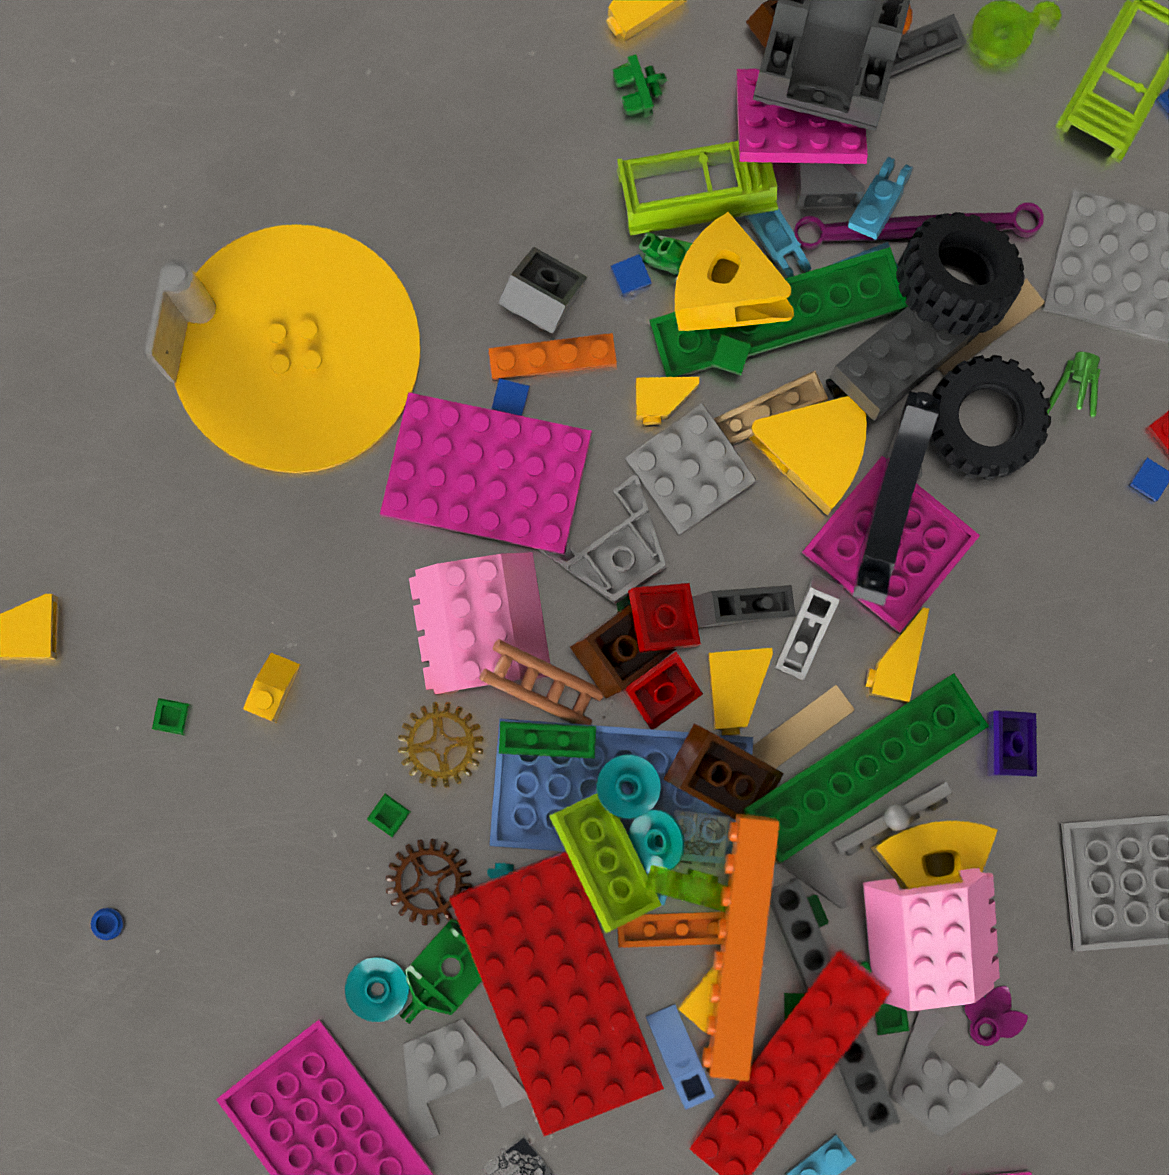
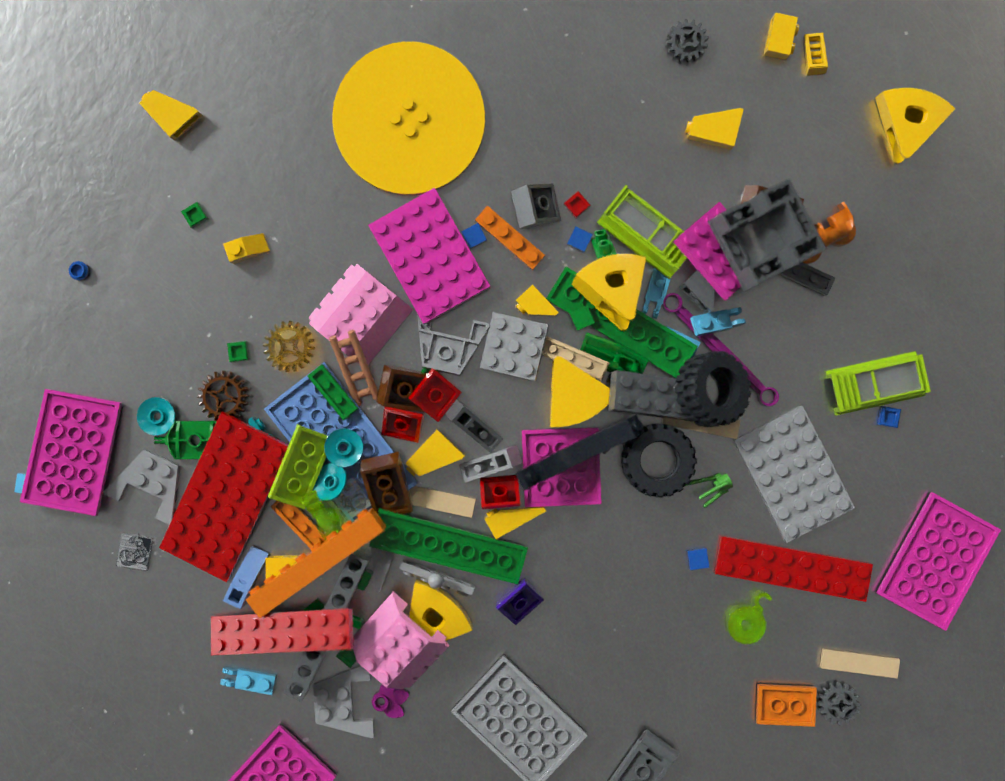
camera: 50 degrees right, 5 degrees up
light grey door [144,260,216,383] -> none
green hips [612,54,667,117] -> none
clear neon green piece [968,0,1062,67] -> none
none -> red slope [480,475,521,510]
none -> red tile [564,191,591,218]
none -> green piece [580,333,649,374]

